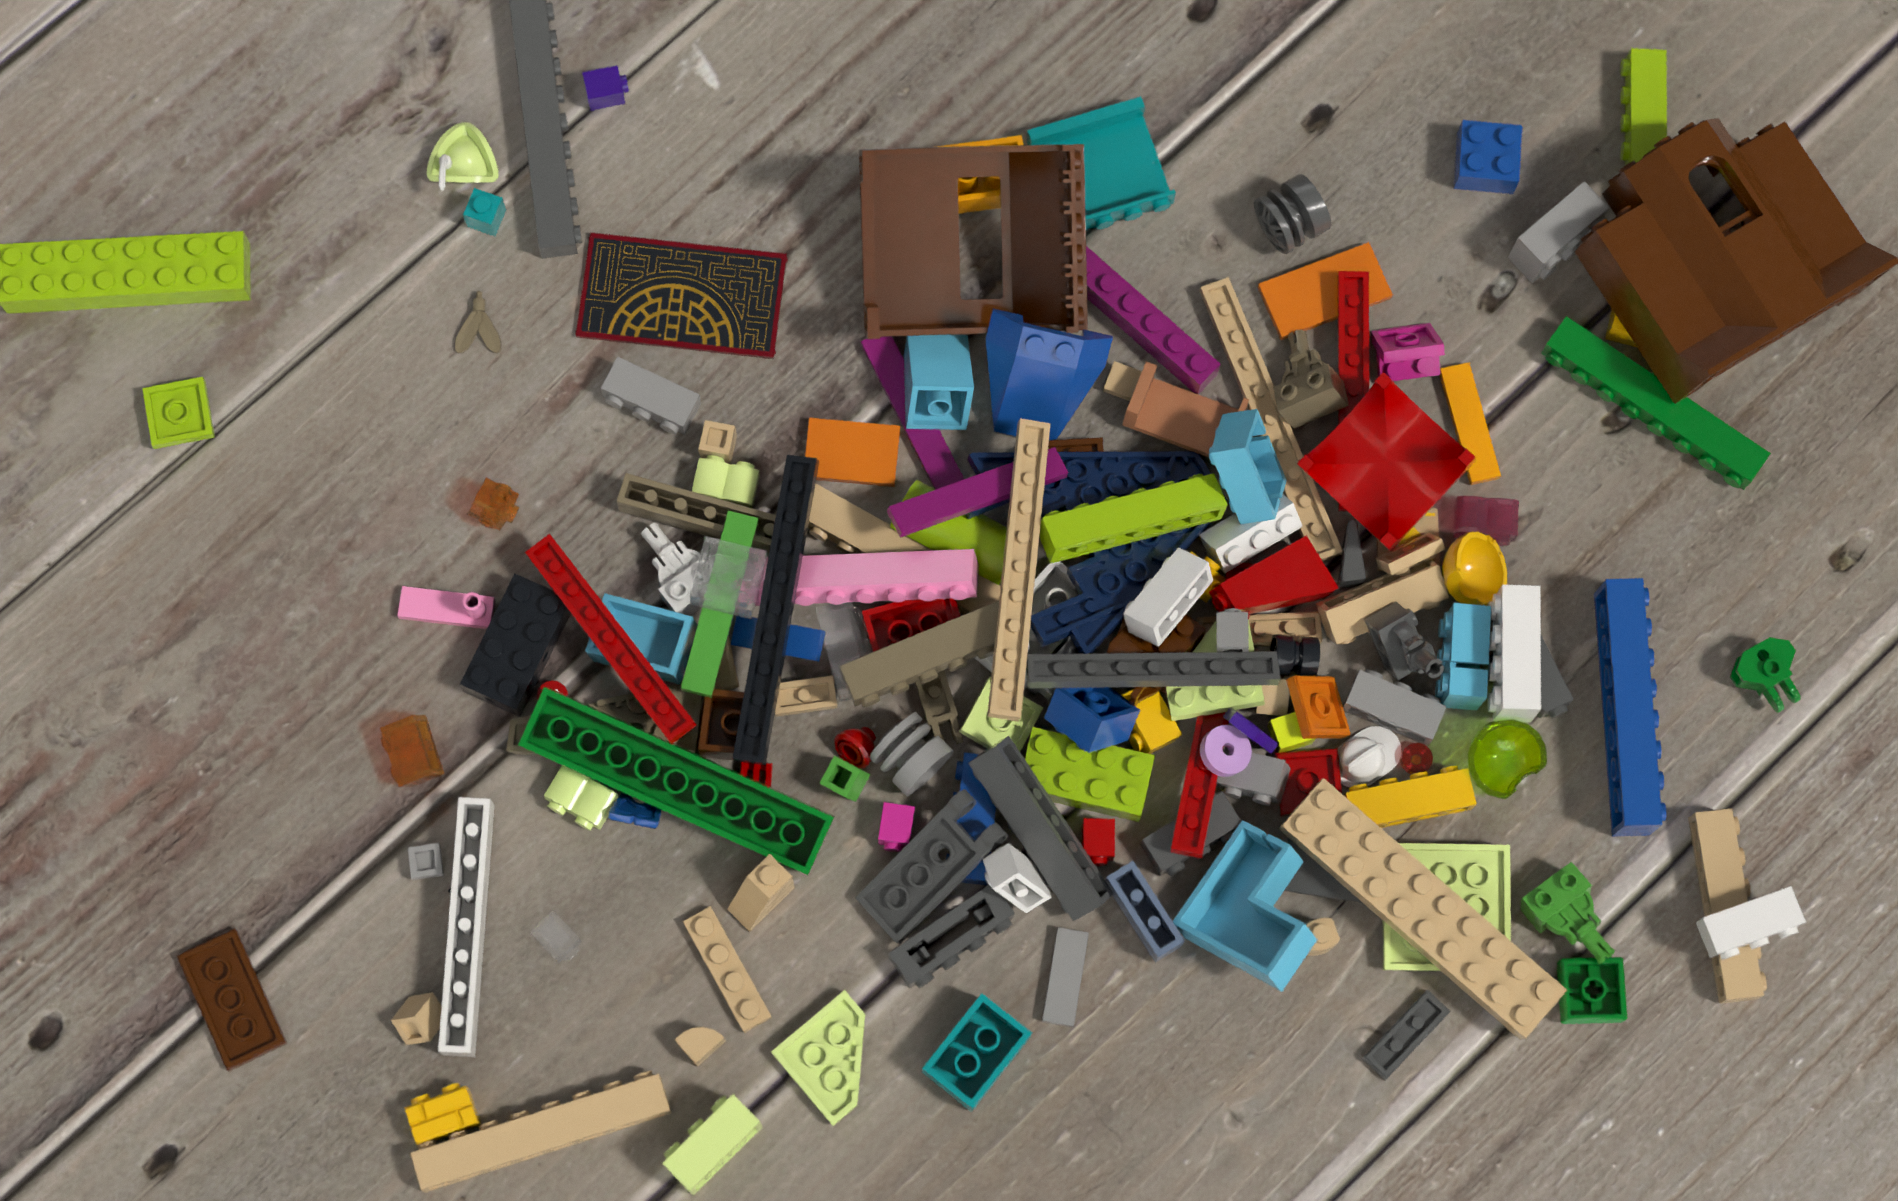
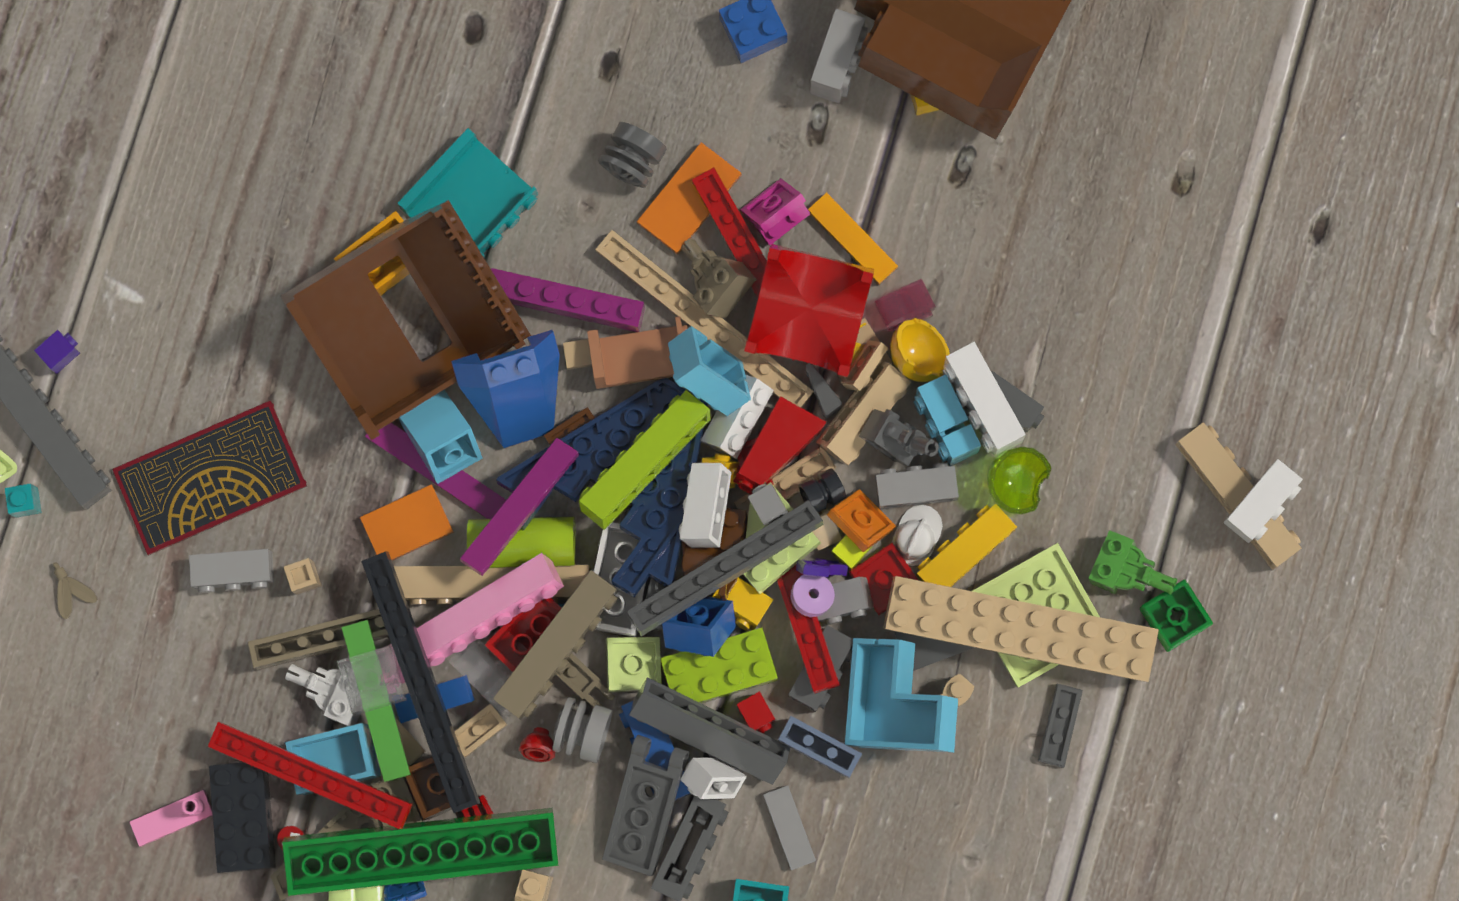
camera: 20 degrees left, 5 degrees up
clear orange brick [467,478,519,530] -> none
yellowish green brick [692,455,759,508] -> none
bright green brick [820,756,871,802] -> none
dark pink brick [878,802,915,852] -> none
tan plate [987,418,1050,722] -> none
clear red tile [1400,743,1433,775] -> none
green brick [1541,316,1771,490] -> none
blue brick [1594,578,1667,837] -> none
green hinge [1730,637,1801,713] -> none

